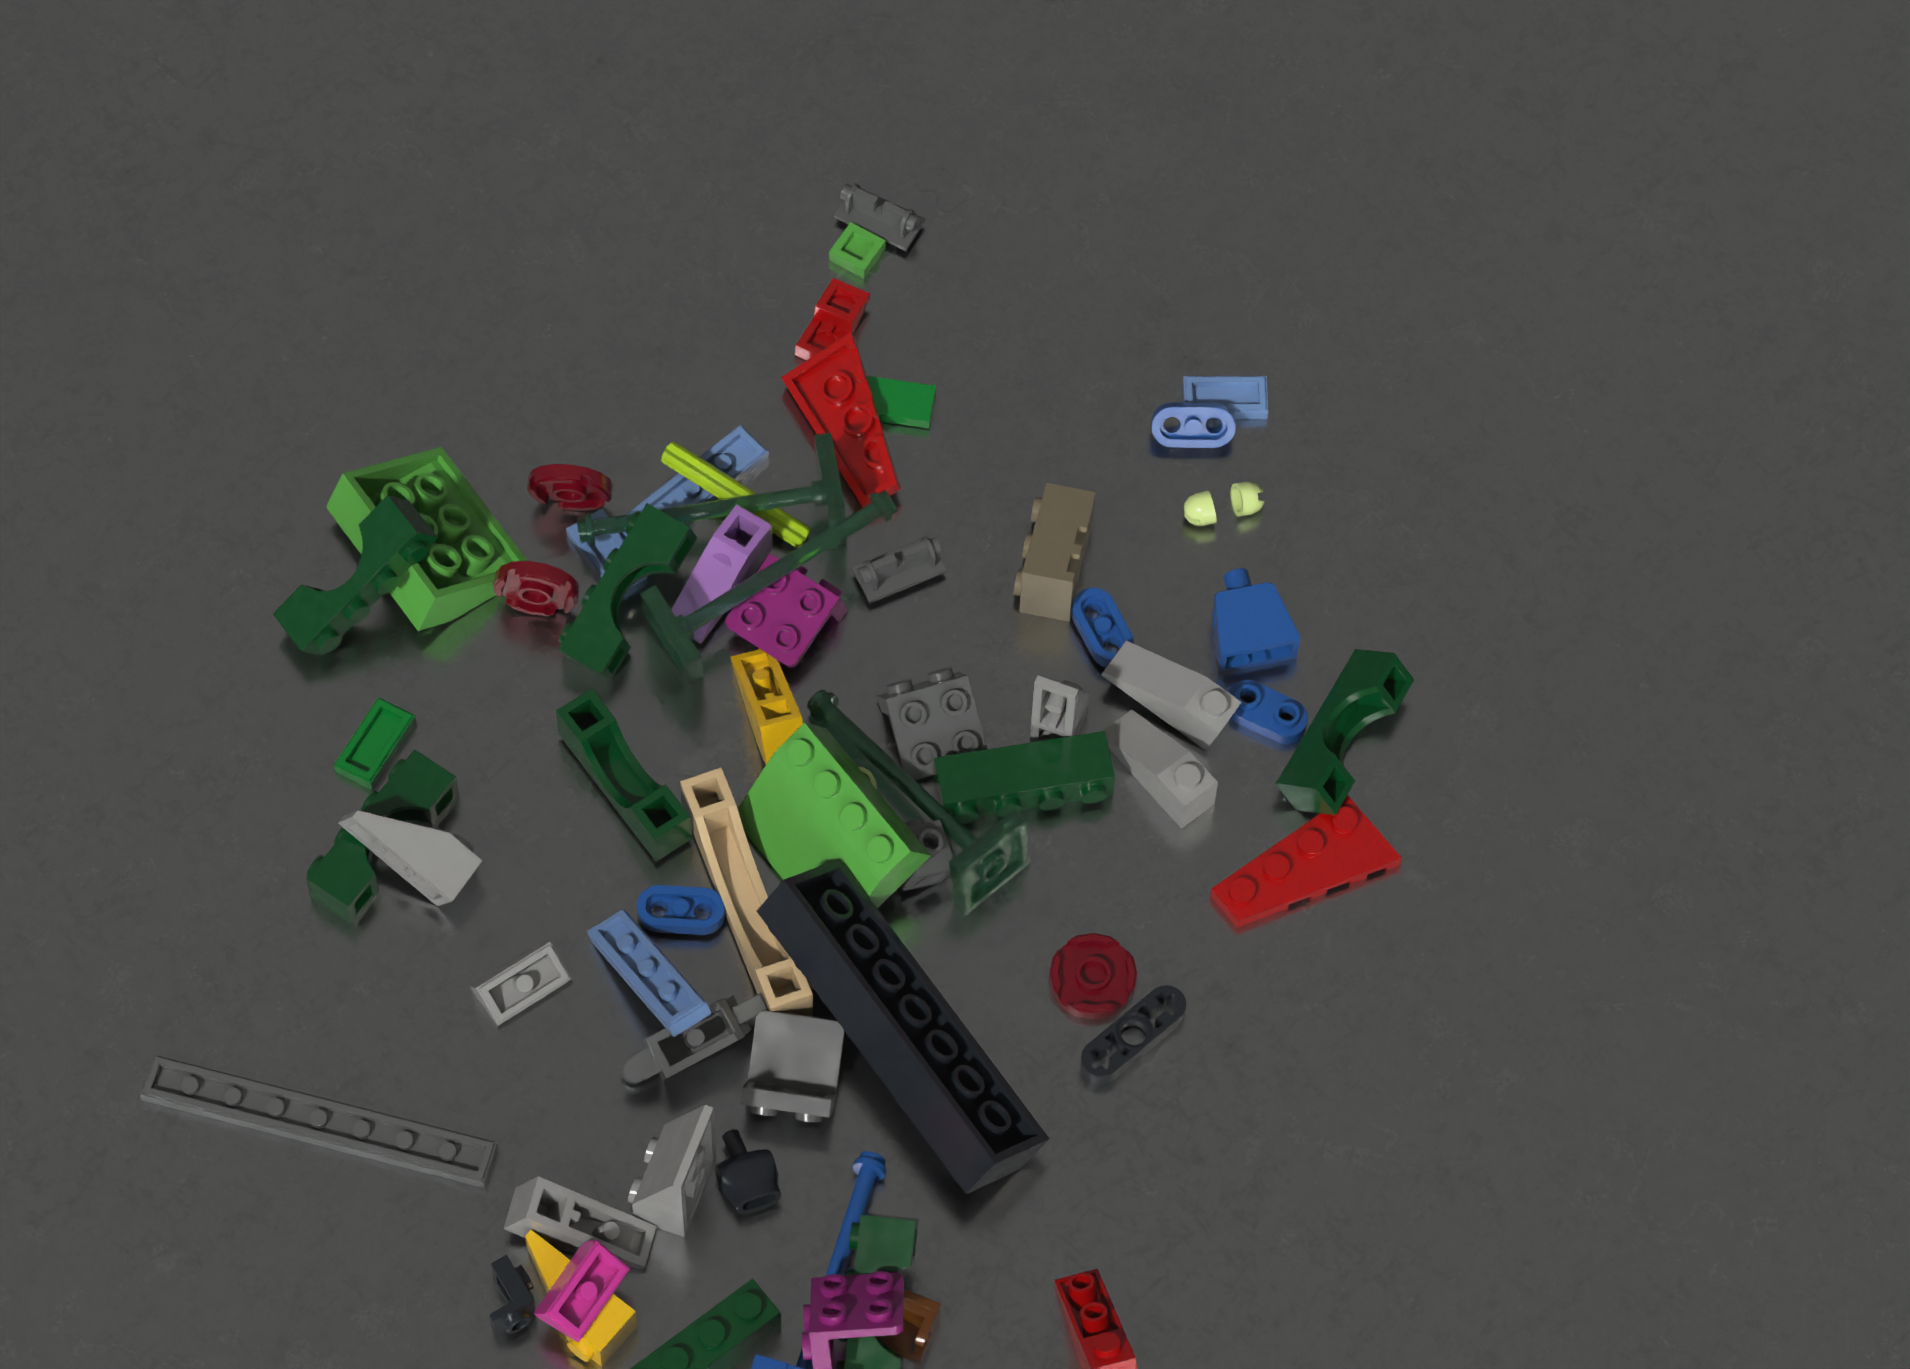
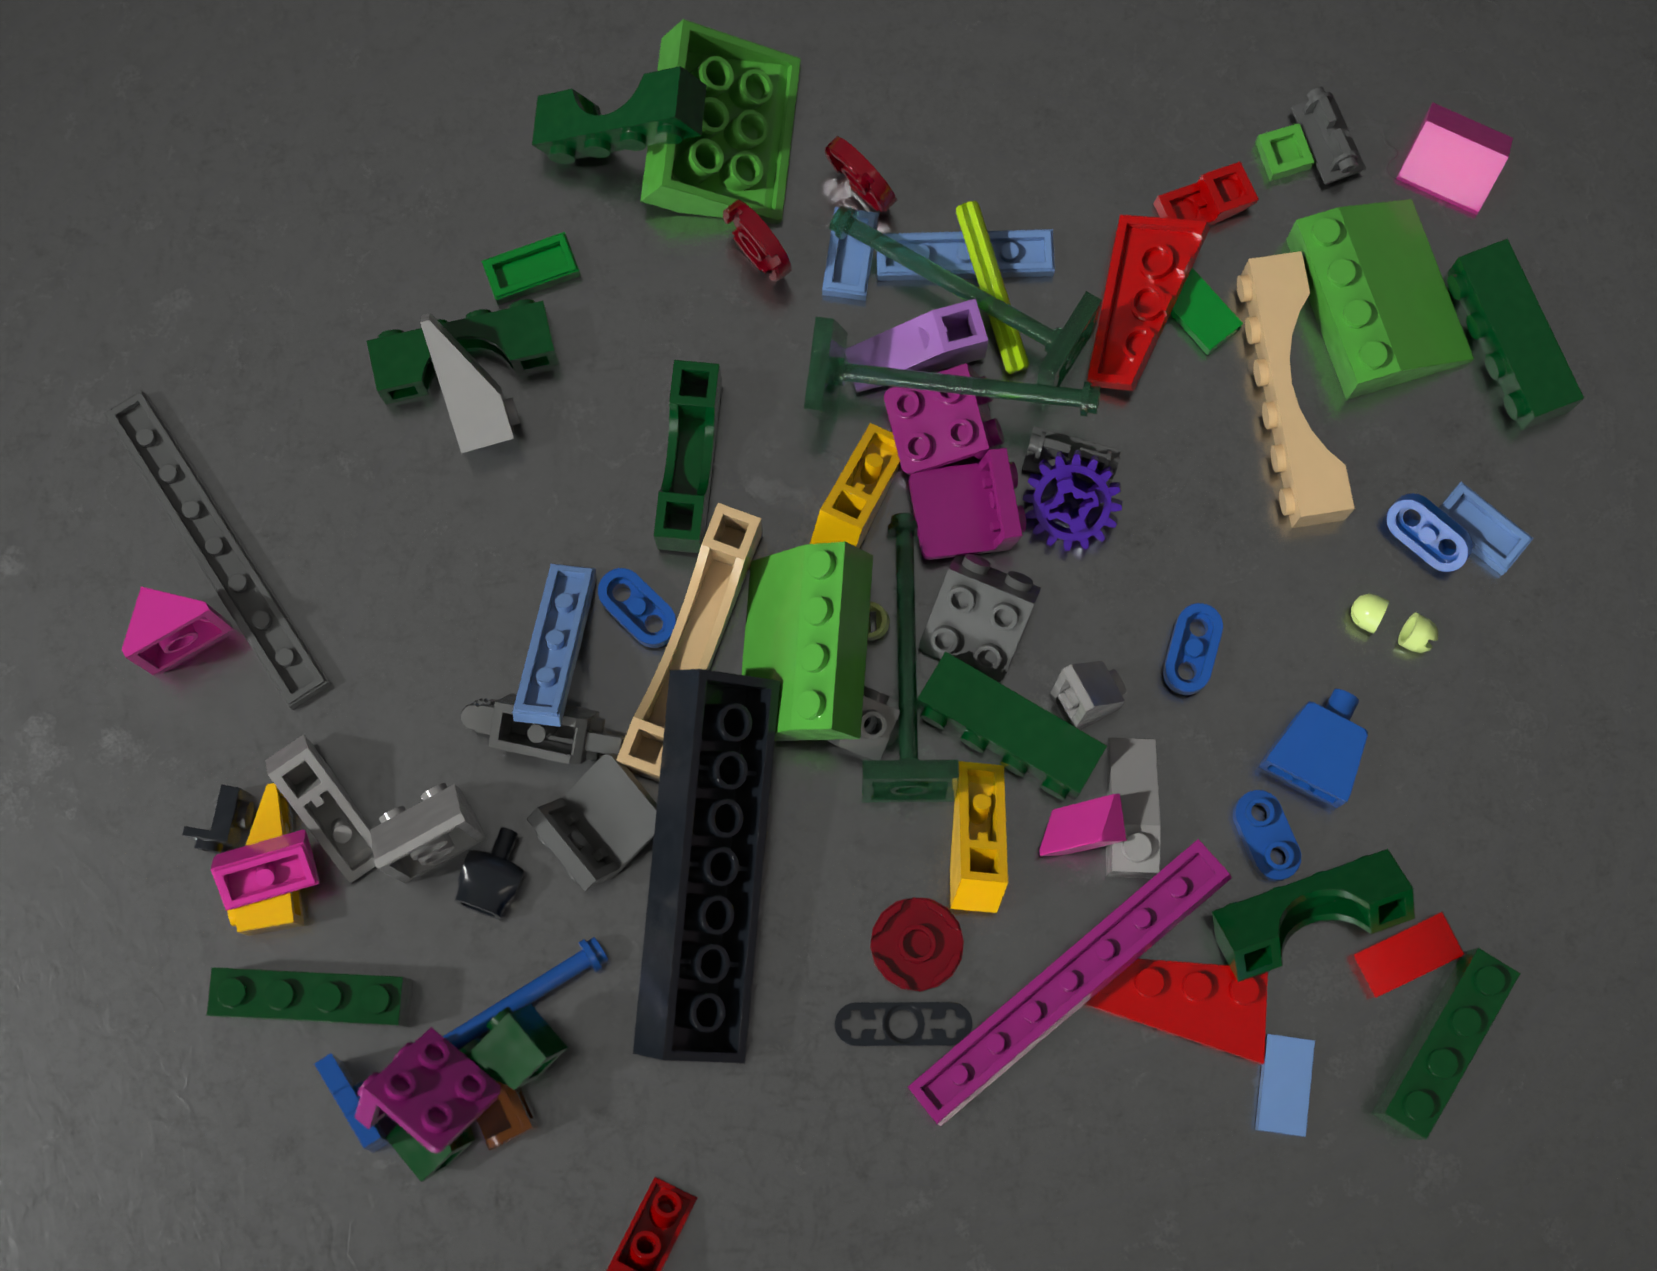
camera: 45 degrees right, 15 degrees up
light grey slope [470,940,572,1026] -> none
dark green arch [558,503,697,683] -> none
dark tan wedge [1013,482,1096,622] -> none
light grey slope [1101,641,1241,751] -> none
none -> dark pink slope [121,586,233,675]
none -> magenta plate [908,839,1232,1126]
none -> magenta bracket [909,448,1026,560]
none -> yellow slope [950,761,1008,913]
none -> dark purple gear [1023,450,1123,551]
none -> dark pink slope [1039,794,1126,856]
none -> tan arch [1237,251,1355,528]
none -> medium blue tile [1255,1034,1315,1137]
none -> bright green slope [1286,199,1474,400]
none -> red slope [1353,911,1465,998]
none -> dark green brick [1371,948,1521,1140]
none -> slope [1396,102,1513,215]
none -> dark green brick [1447,238,1584,430]

